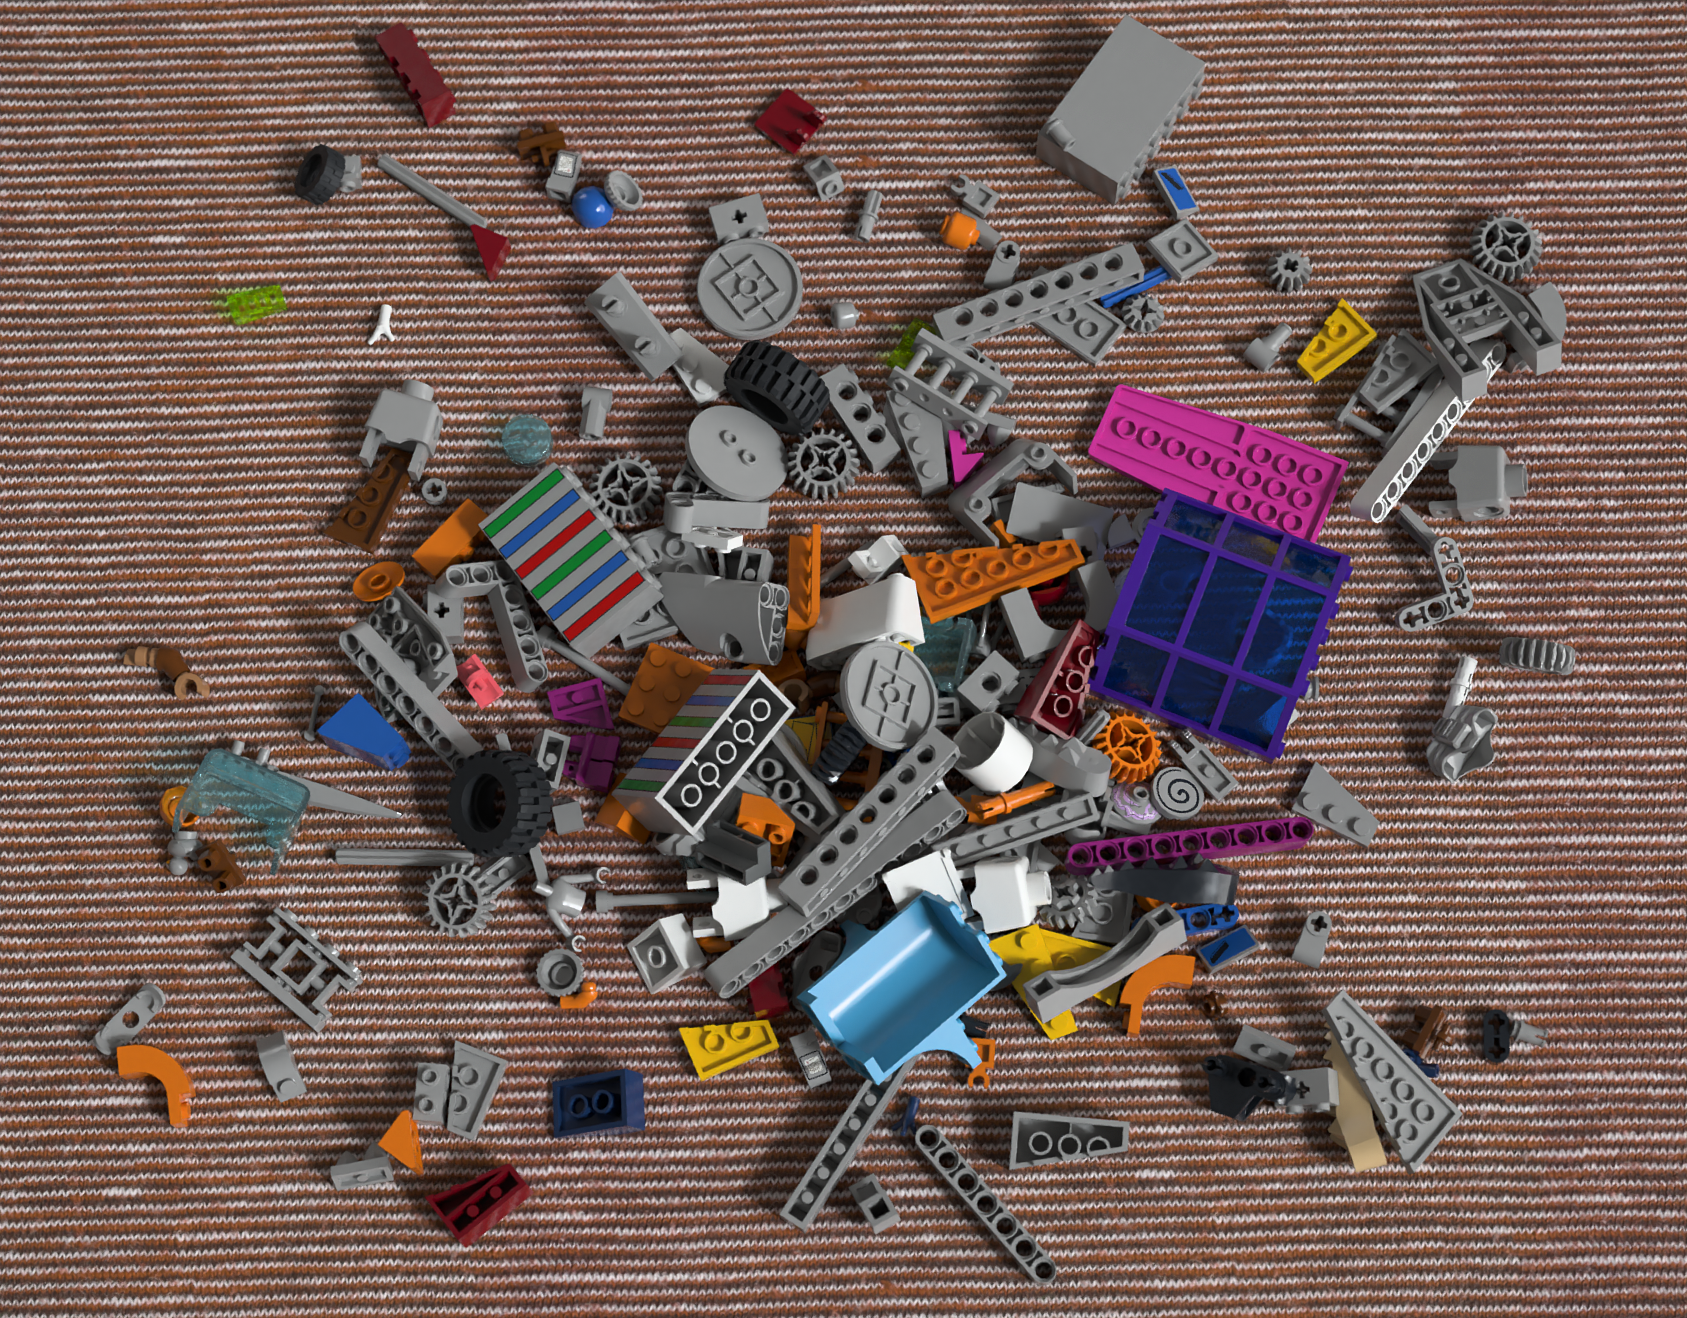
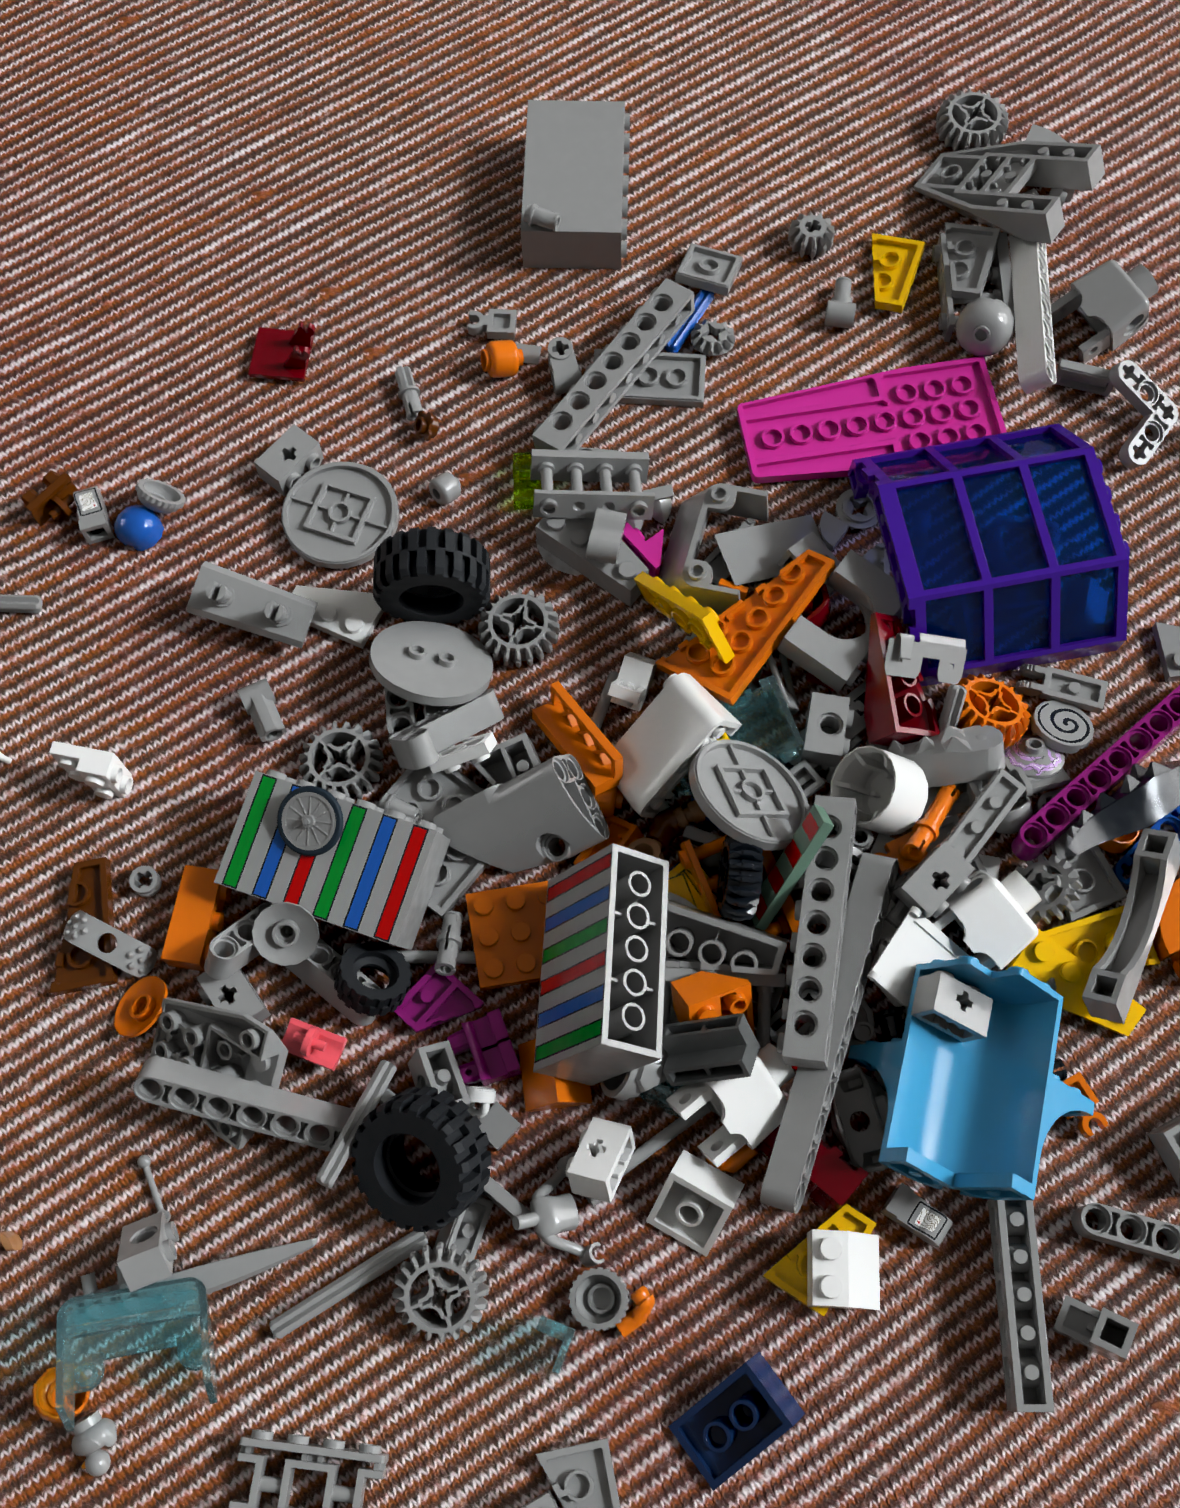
camera: 35 degrees left, 5 degrees down
reddish brown hips [195,838,247,893] -> none
blue slope [317,693,411,771] -> none
light grey piece [359,379,443,481] -> none
dark red slope [470,224,511,282] -> none
clear light blue head [502,414,554,468] -> none
light grey bracket [803,154,845,201] -> none
light grey brick [819,363,902,474] -> none
dark blue bar [891,1096,920,1136] -> none
slope [1152,166,1200,221] -> none
none -> white plate [49,741,133,799]
none -> light grey piece [63,910,157,977]
none -> light grey brick [116,1211,179,1293]
none -> light grey dish [252,902,319,966]
none -> light grey wheel [277,786,344,856]
none -> light grey axle [316,1060,397,1188]
none -> black tyre [334,941,412,1017]
none -> reddish brown plate [414,410,439,441]
none -> light grey pin [435,910,464,976]
none -> white tile [465,1086,496,1119]
none -> clear light blue panel [536,1315,577,1374]
none -> white brick [566,1117,636,1203]
none -> light grey axle [586,507,627,564]
none -> yellow wing [634,571,735,664]
none -> sand green tile [751,804,834,931]
none -> white slope [807,1229,880,1310]
none -> light grey pin [854,826,873,853]
none -> light grey piece [884,632,967,684]
none -> light grey brick [892,840,975,918]
none -> light grey brick [911,970,993,1042]
none -> light grey cylinder [956,297,1014,357]

